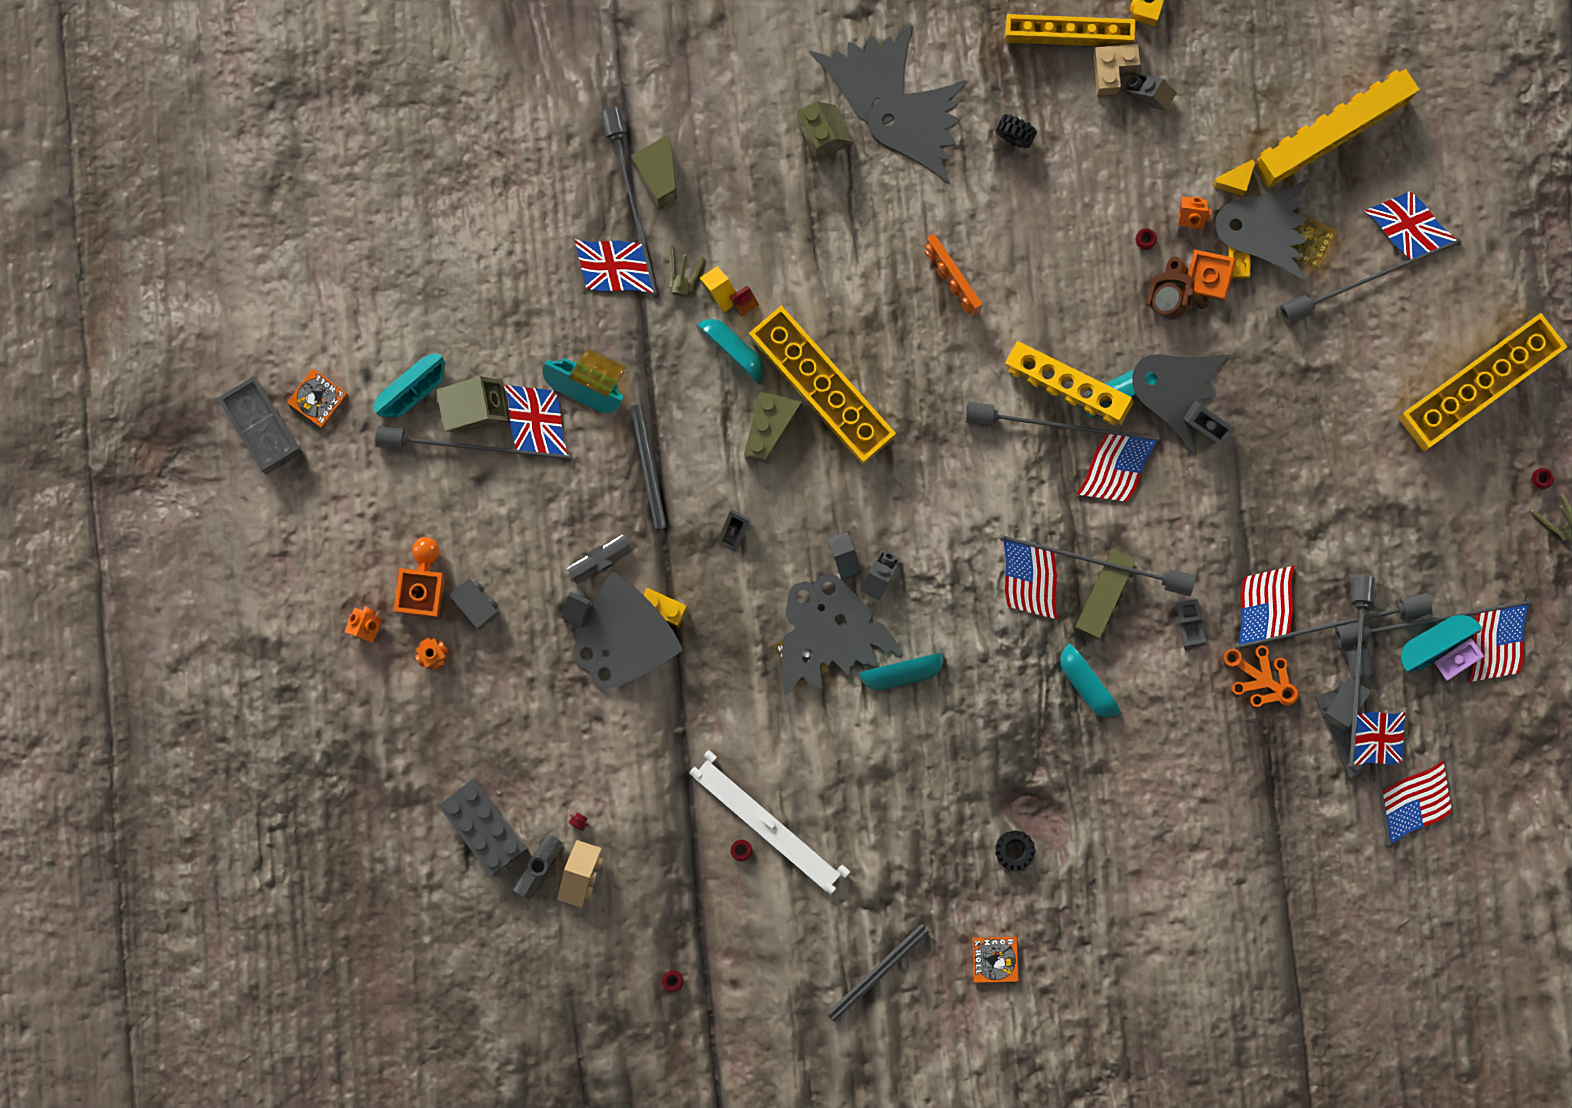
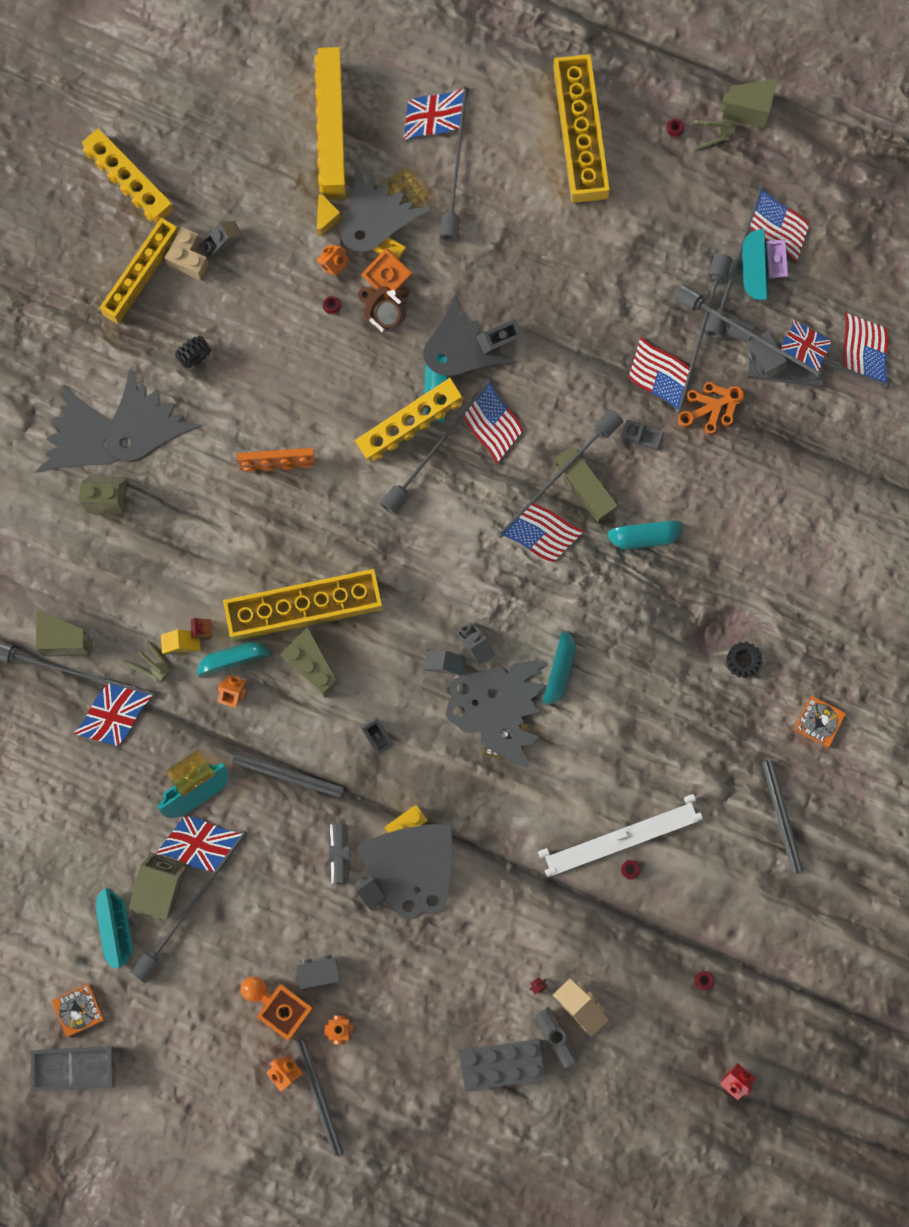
camera: 65 degrees left, 5 degrees down
none -> orange brick [218,675,247,708]
none -> dark grey axle [296,1039,344,1157]
none -> red brick [720,1062,756,1100]

